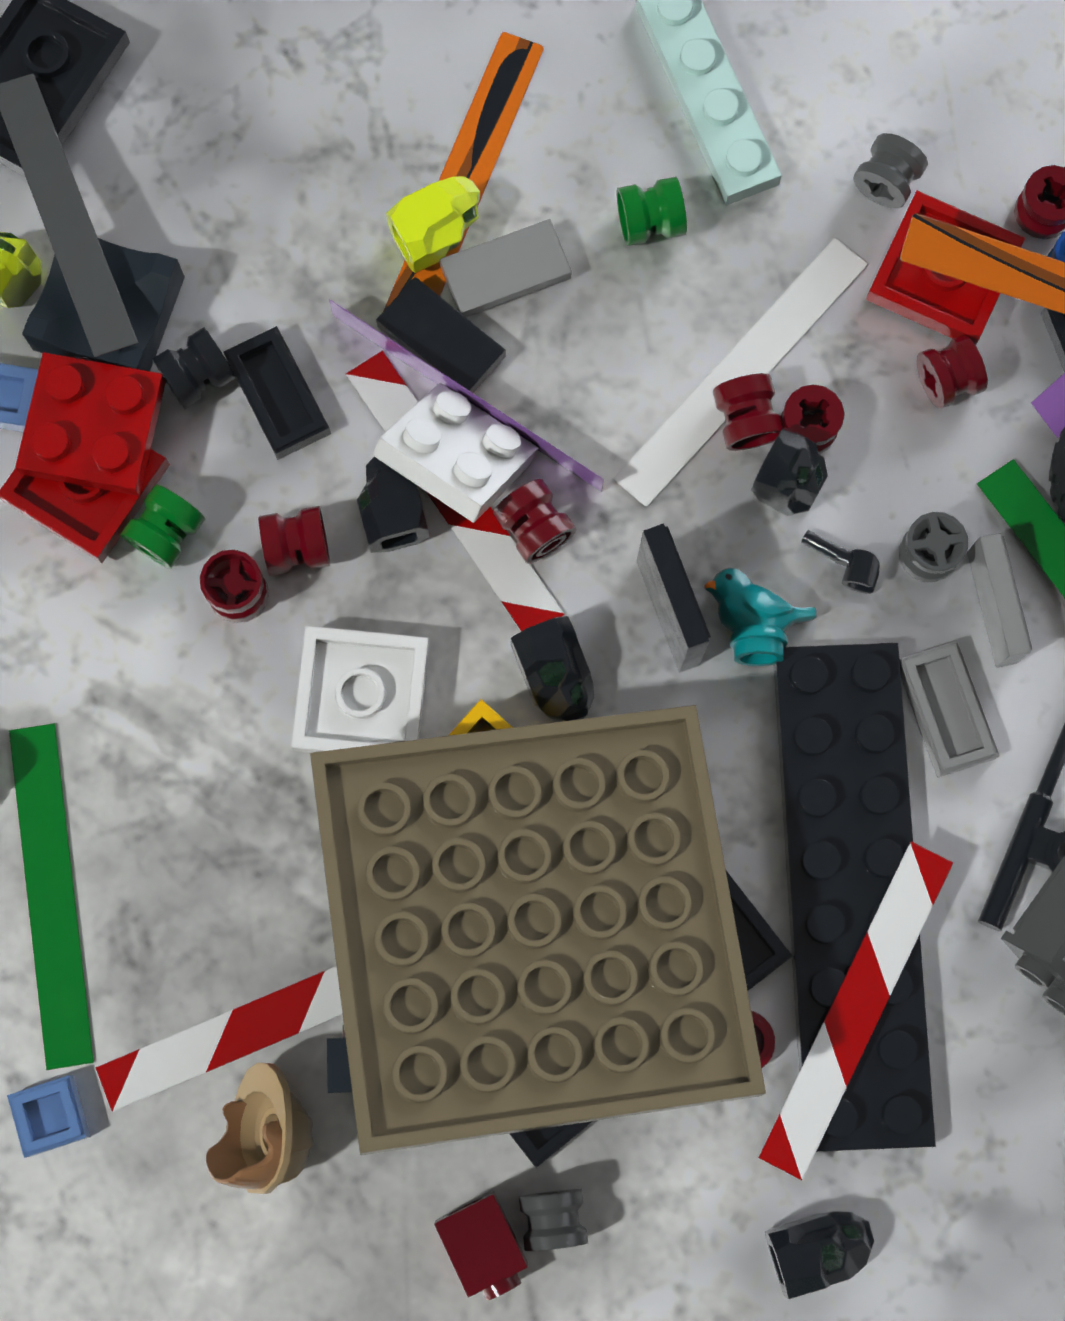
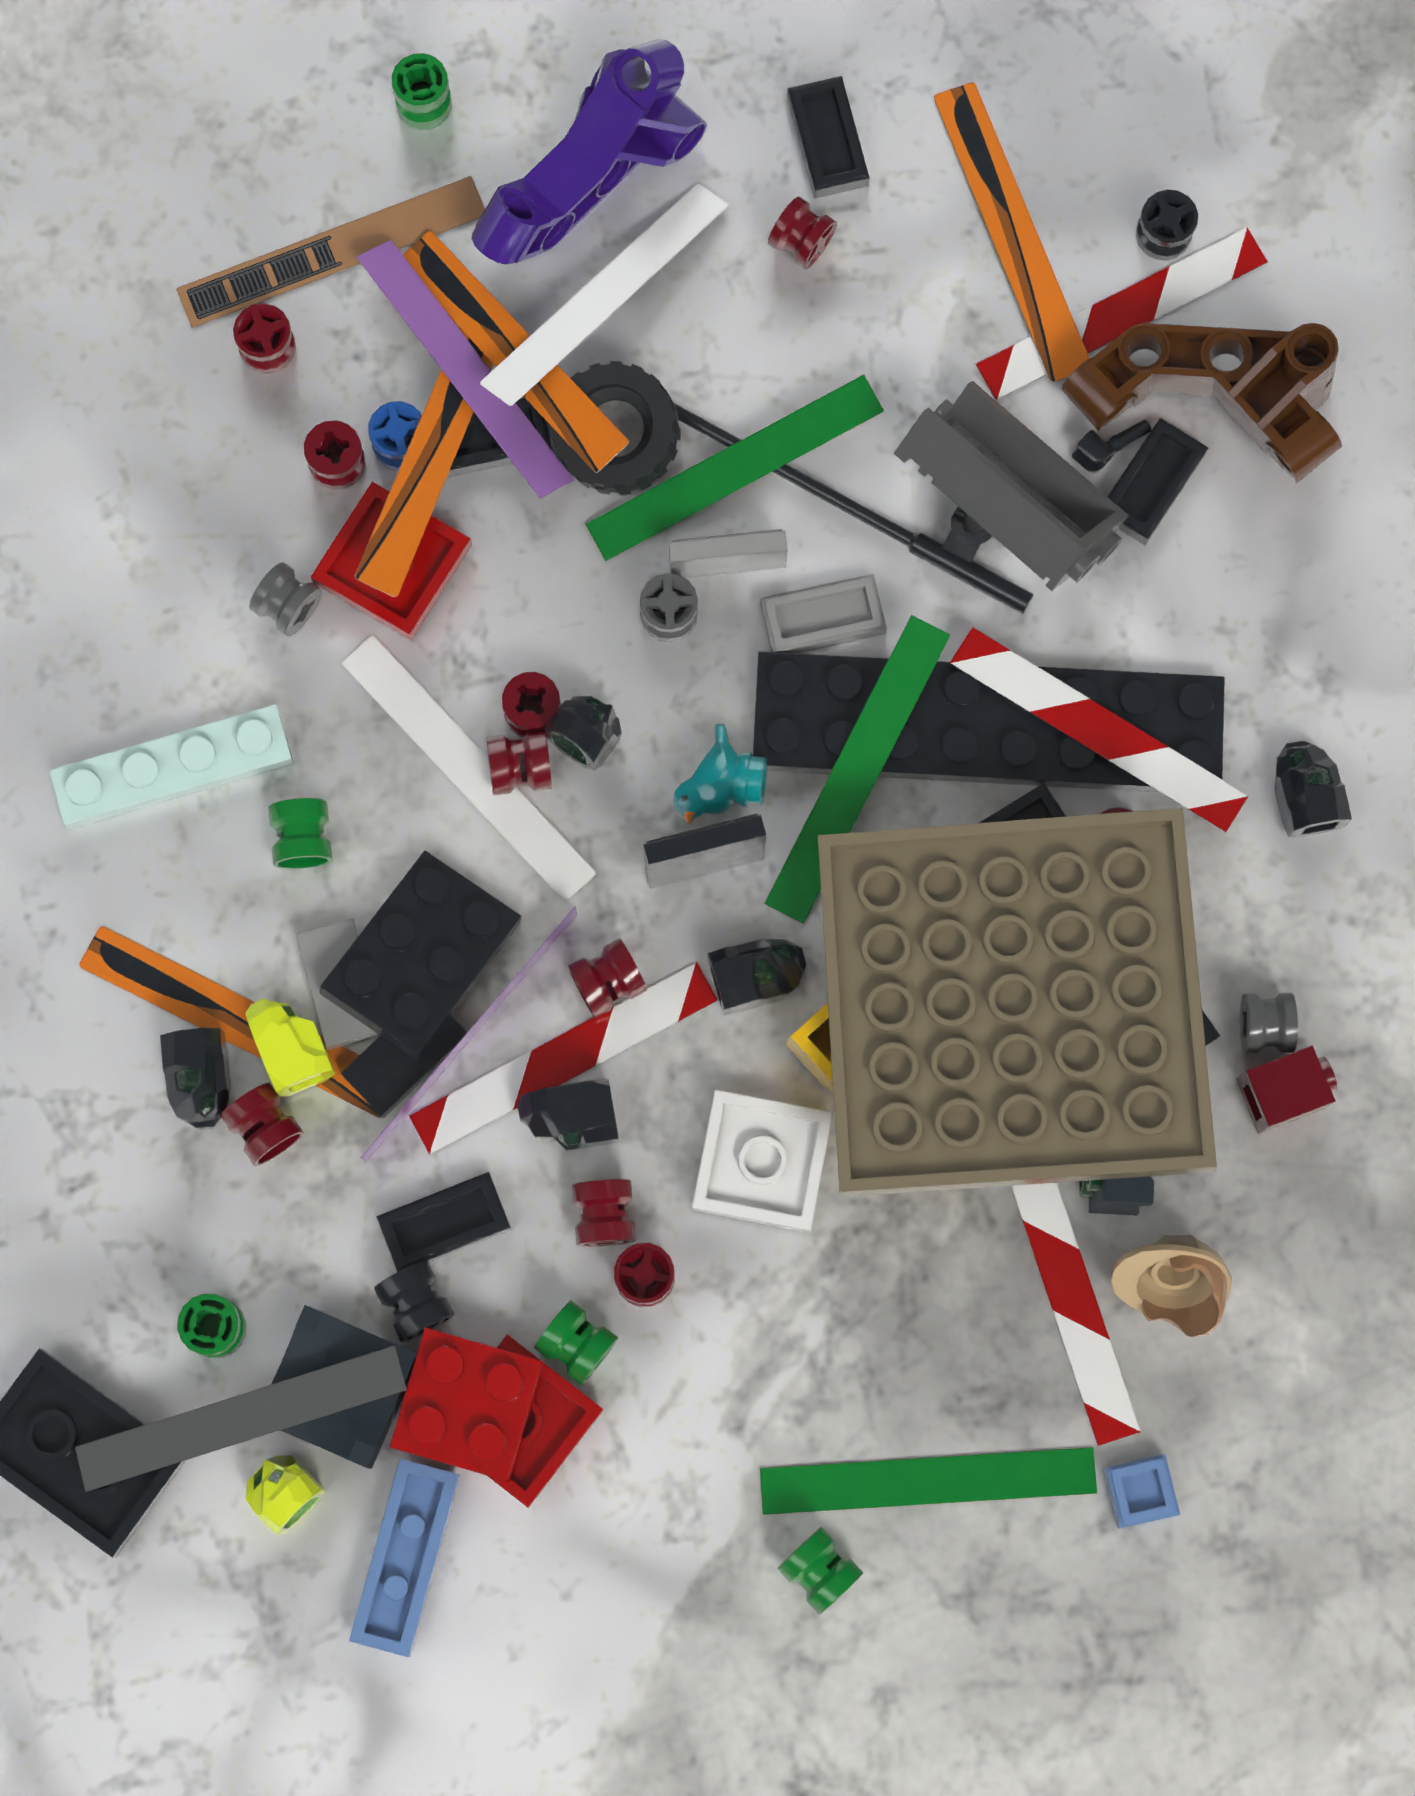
camera: 85 degrees left, 0 degrees up
white plate [372,383,538,523] -> none
black hand [801,530,880,594] -> none
dark red wheel [917,335,988,409] -> none
none -> black rock [160,1028,231,1130]
none -> green wheel [177,1294,246,1358]
none -> dark red wheel [220,1082,304,1166]
none -> black plate [320,850,522,1061]
none -> green sticker [764,615,950,924]

